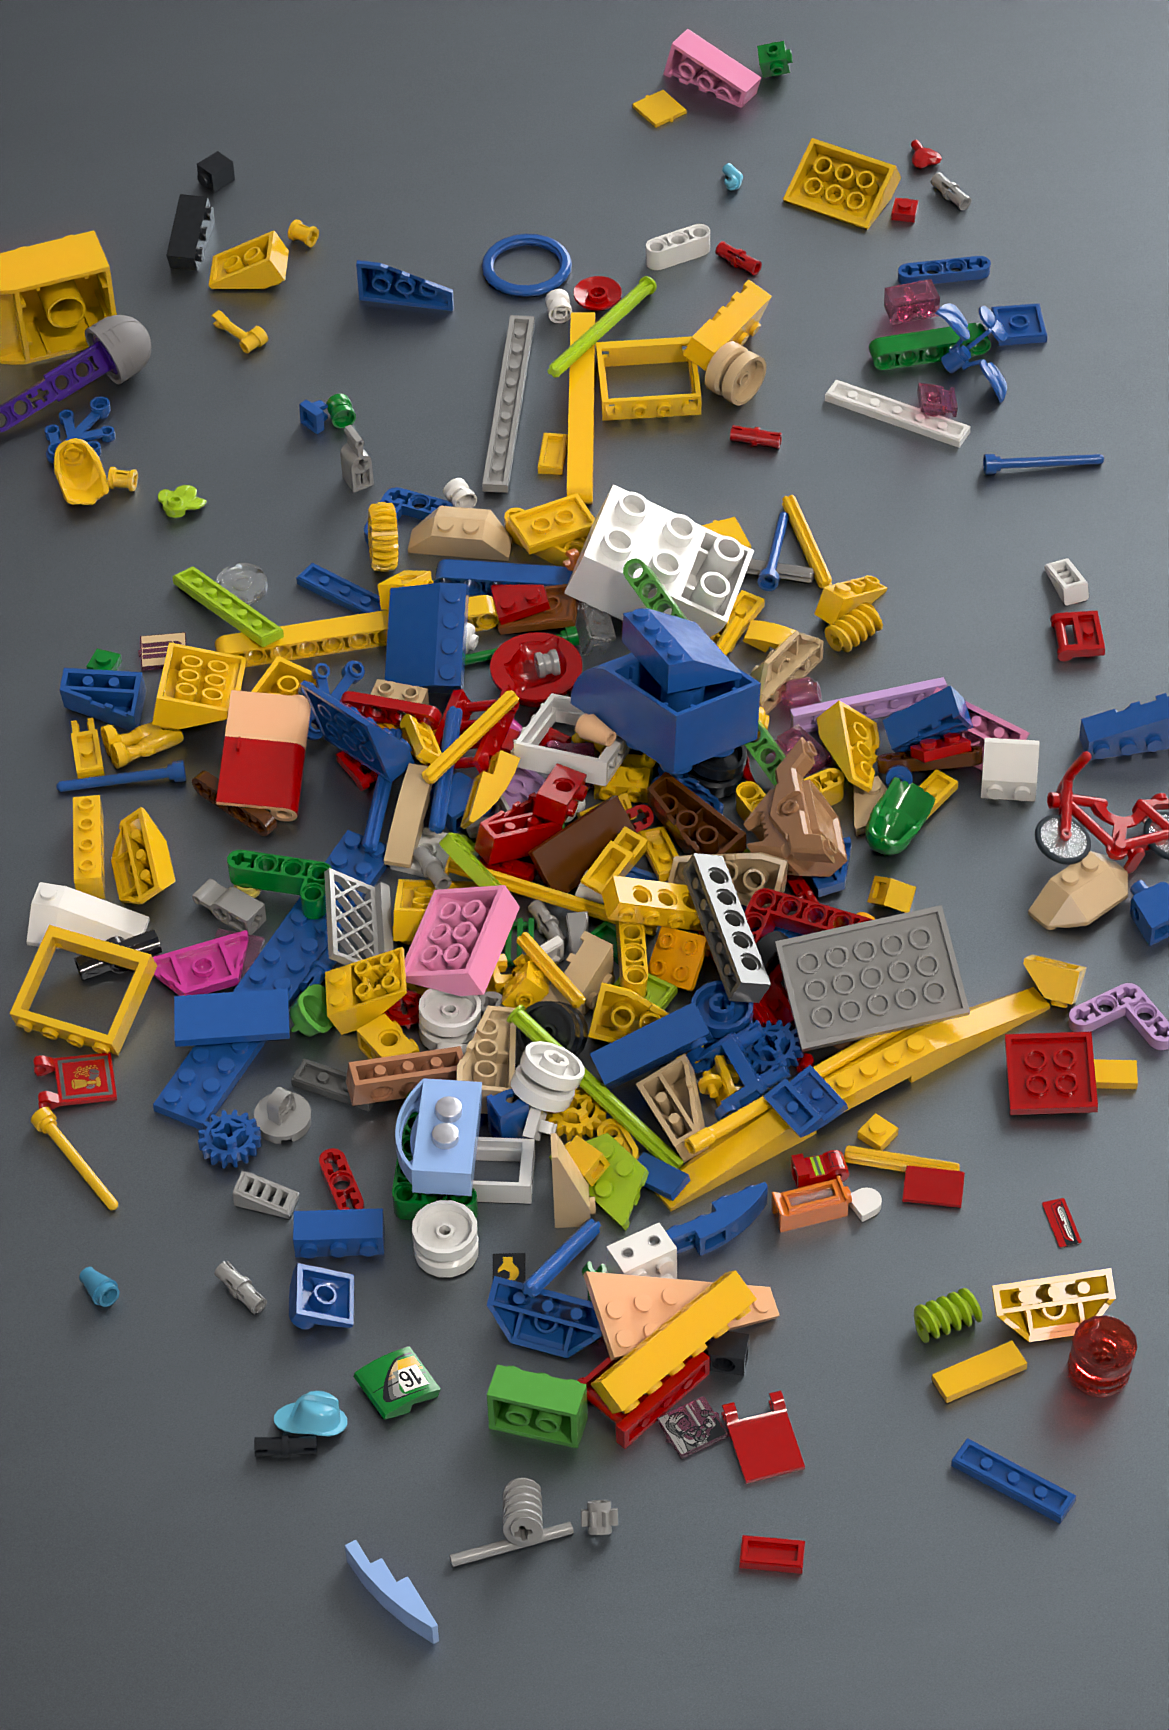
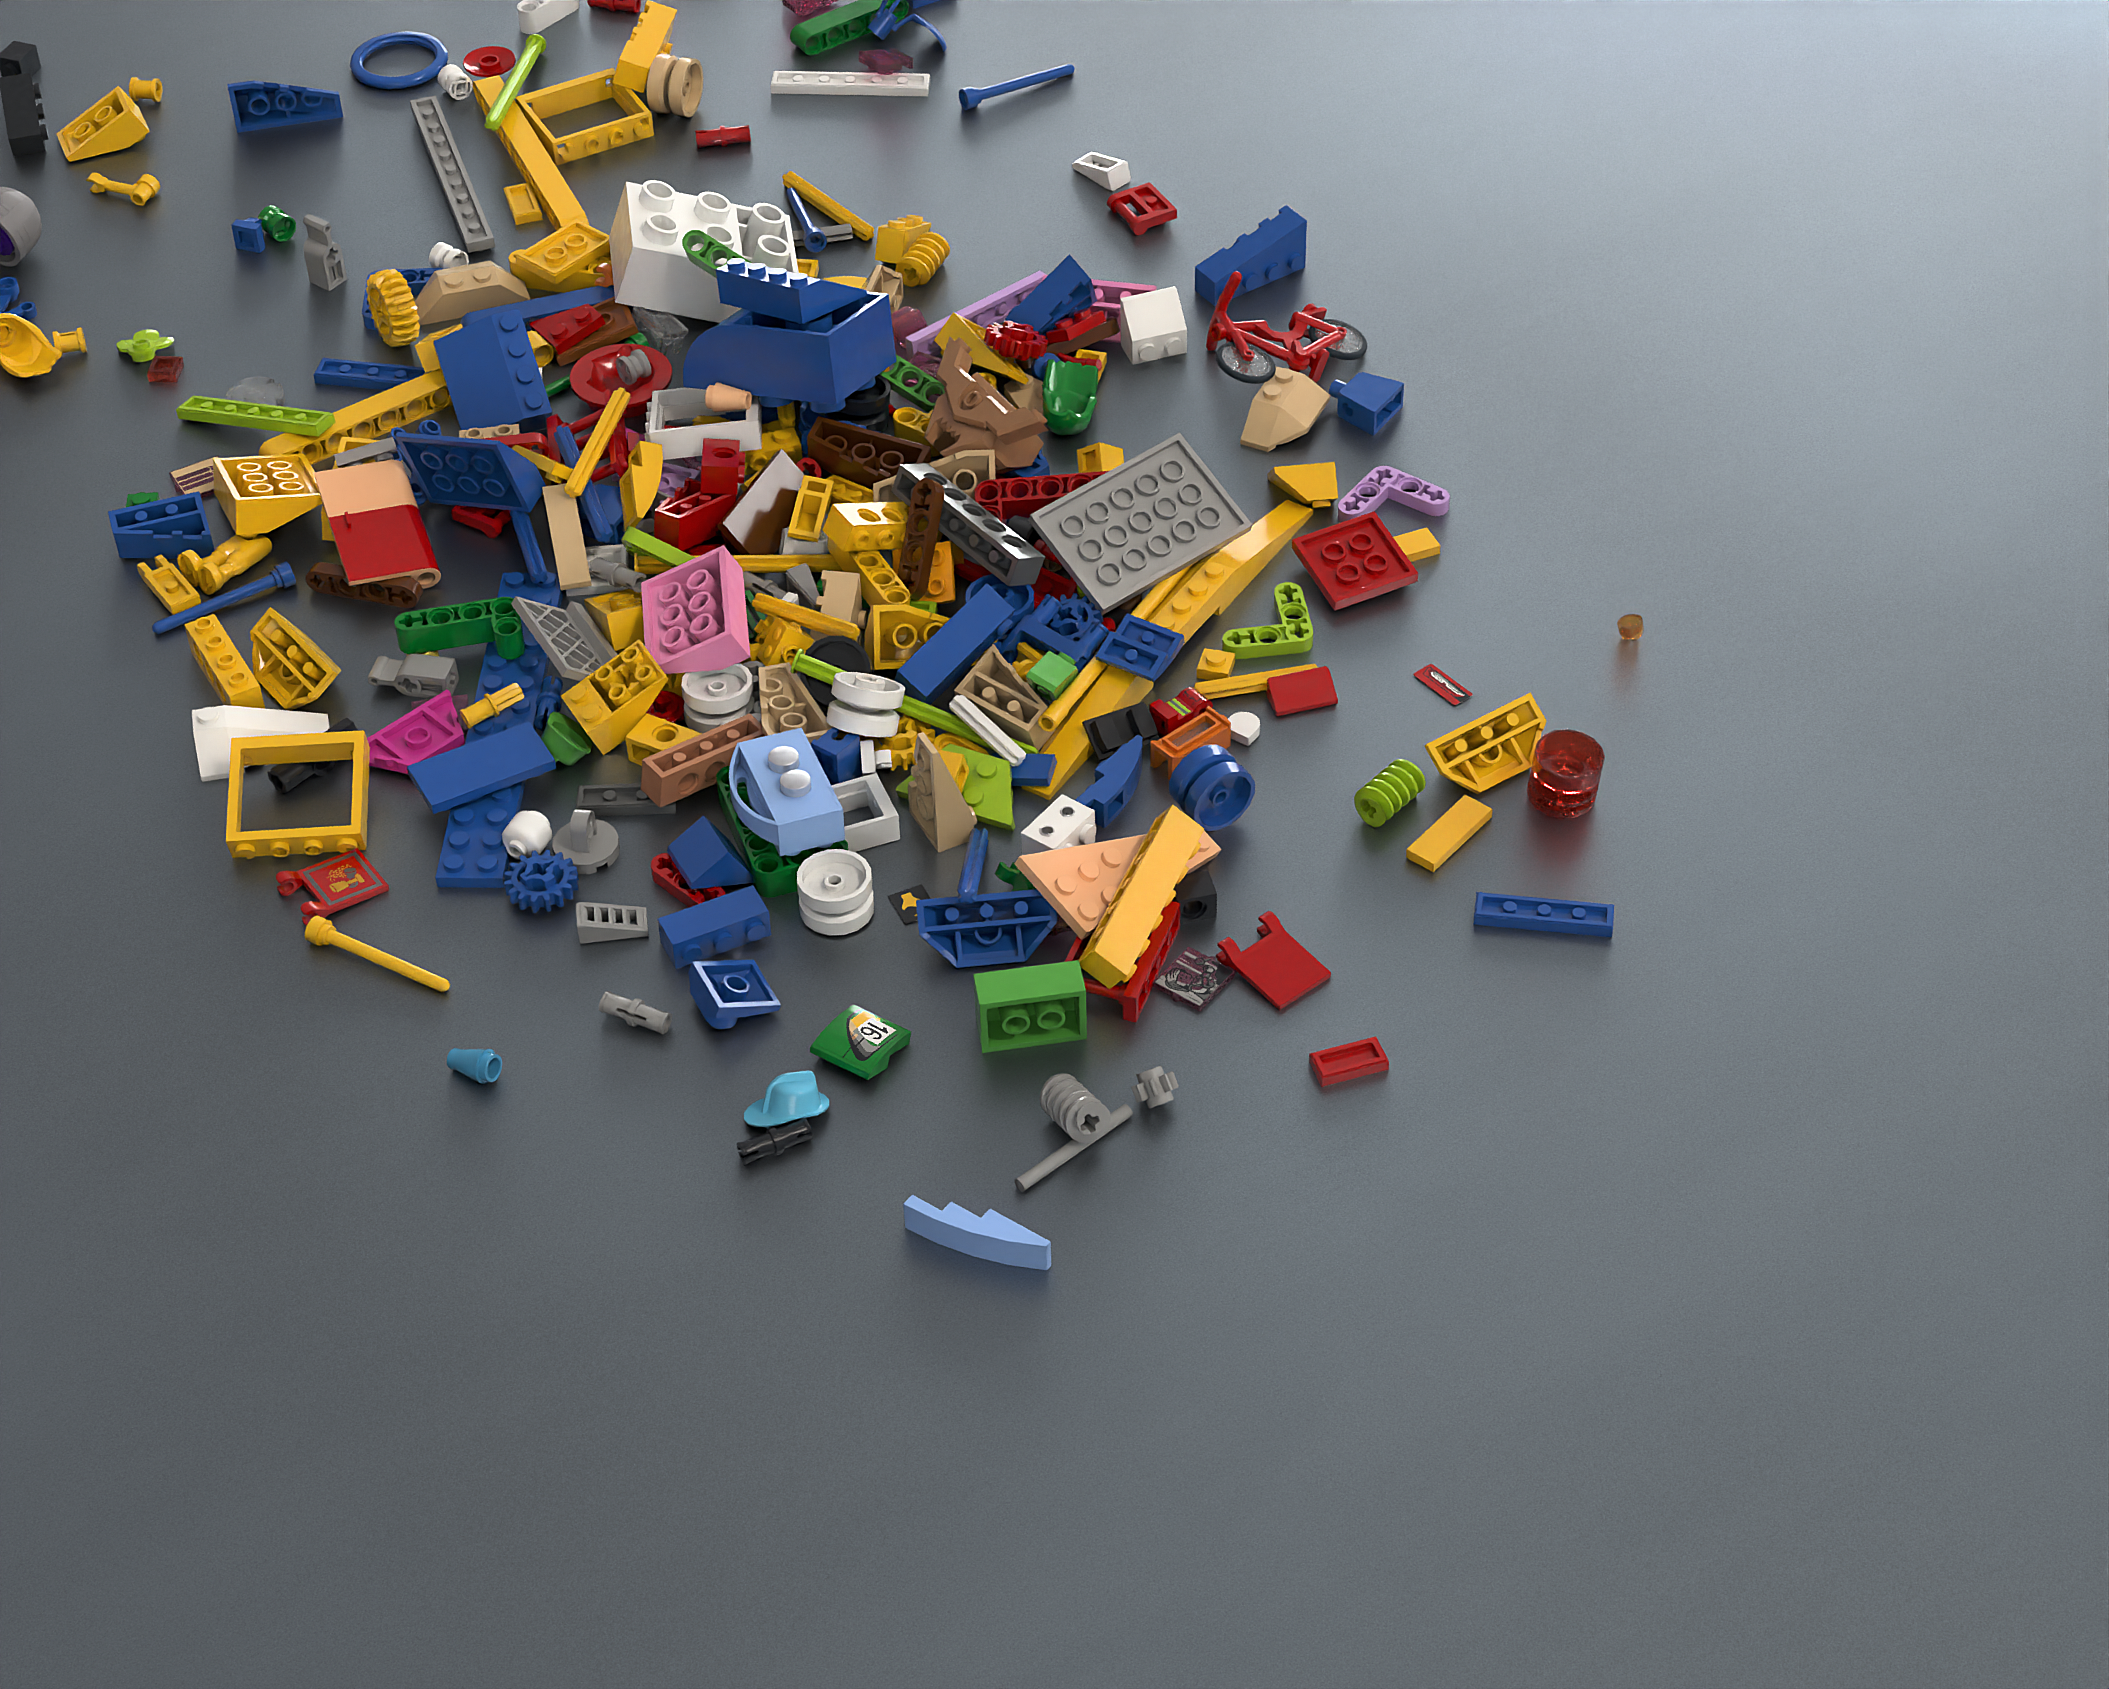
camera: 25 degrees left, 5 degrees down
none -> clear red tile [147,356,184,382]
none -> light grey plate [334,437,398,468]
none -> yellow axle [459,683,524,729]
none -> white head [502,810,552,859]
none -> blue slope [667,815,754,889]
none -> reddish brown beam [897,478,944,601]
none -> white axle [949,695,1026,766]
none -> red gear [984,321,1048,361]
none -> bright green slope [1026,651,1079,703]
none -> red helmet [1057,352,1102,371]
none -> black piece [1082,702,1159,761]
none -> blue wheel [1169,744,1255,831]
none -> lime beam [1222,582,1313,659]

